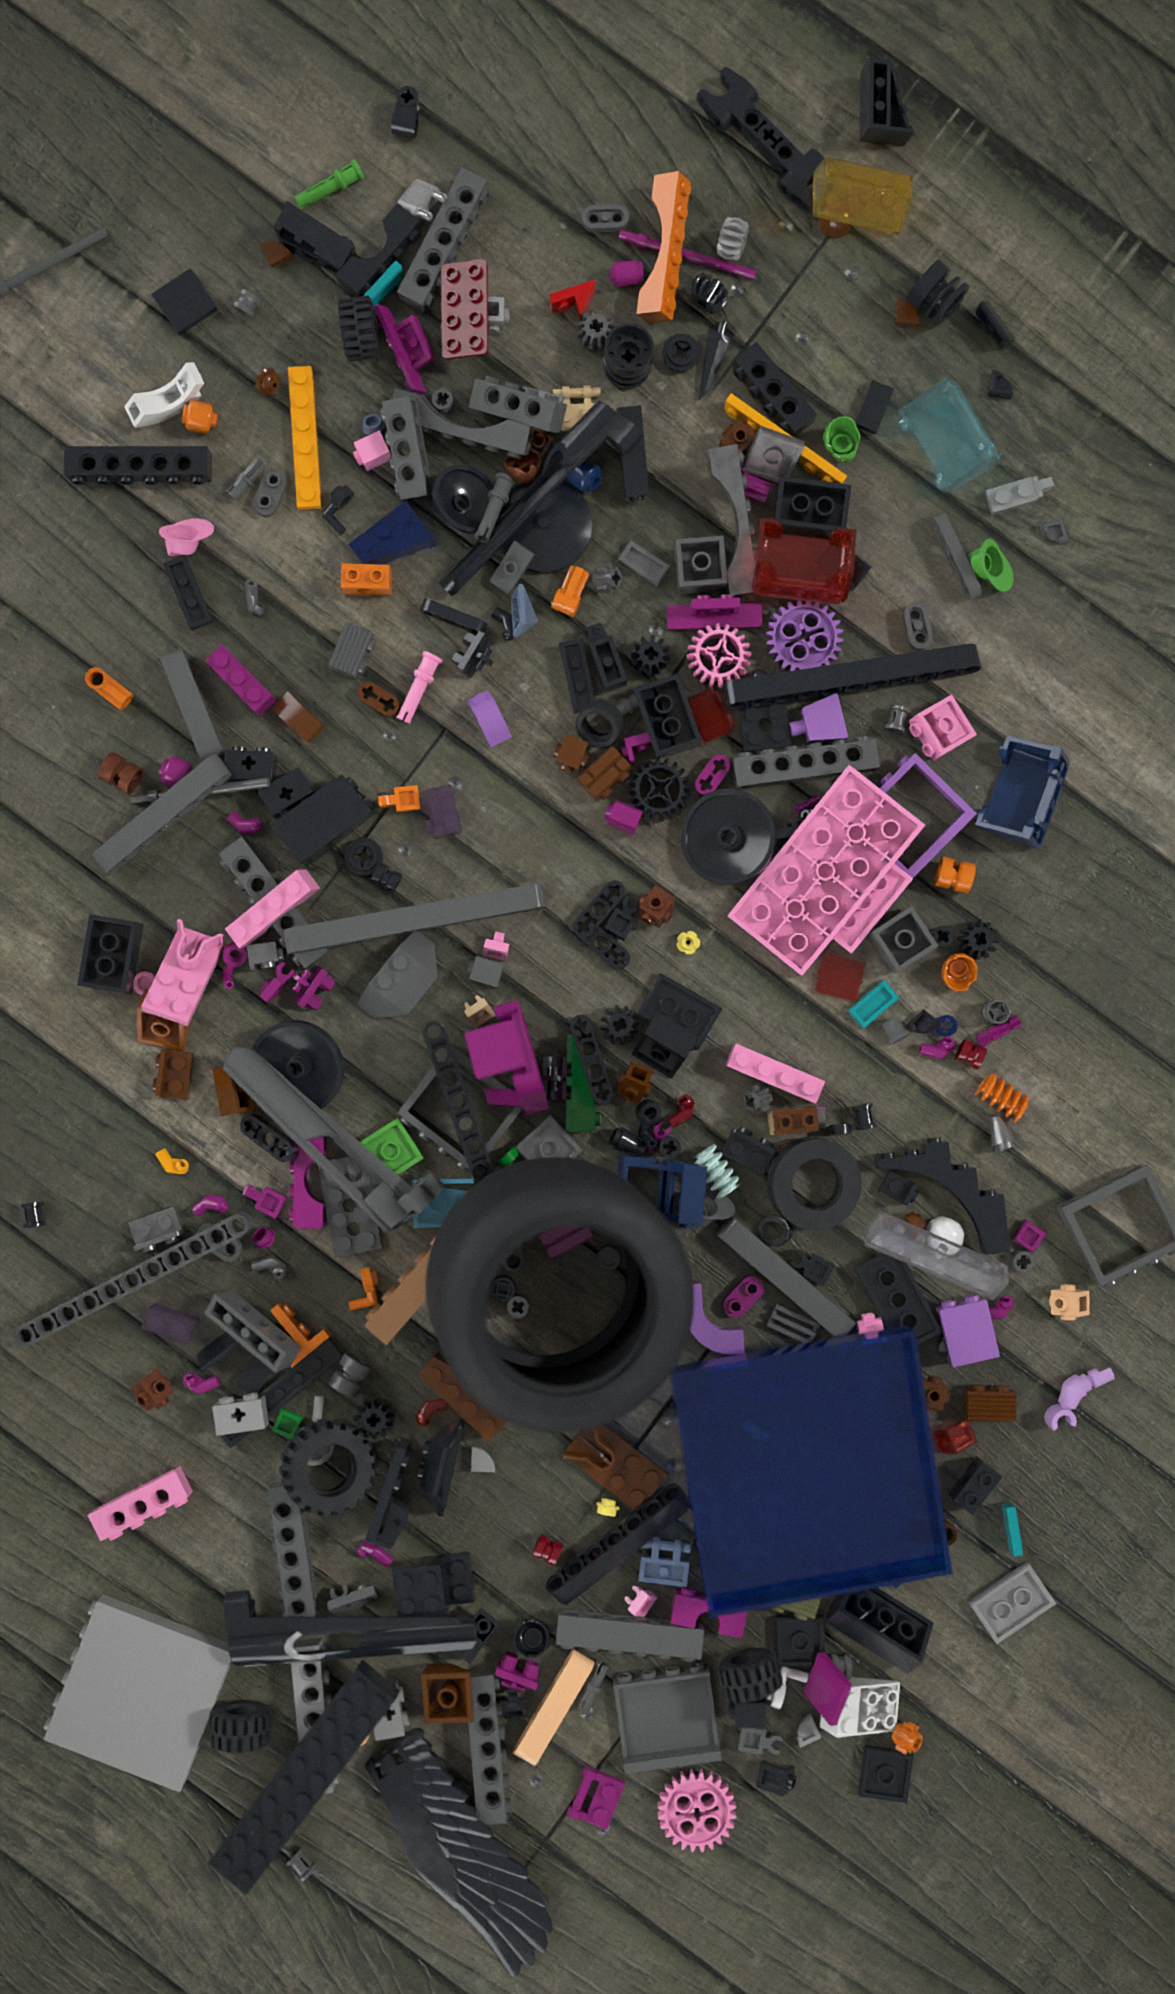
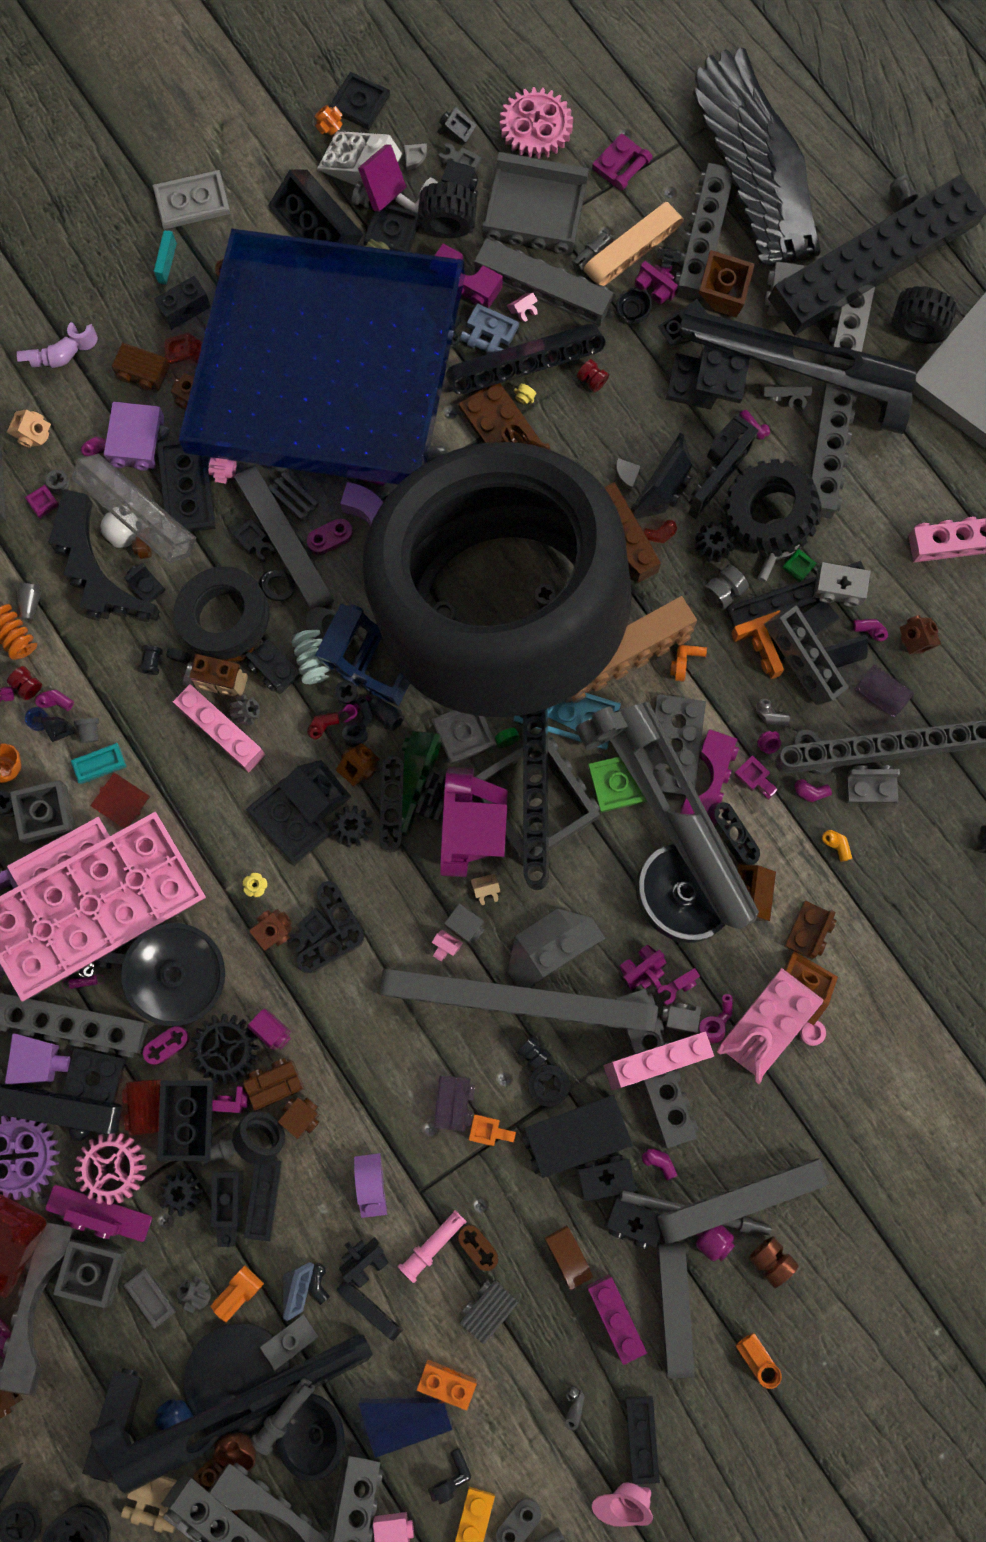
camera: 160 degrees left, 10 degrees down
black brick [77,914,144,995] -> none

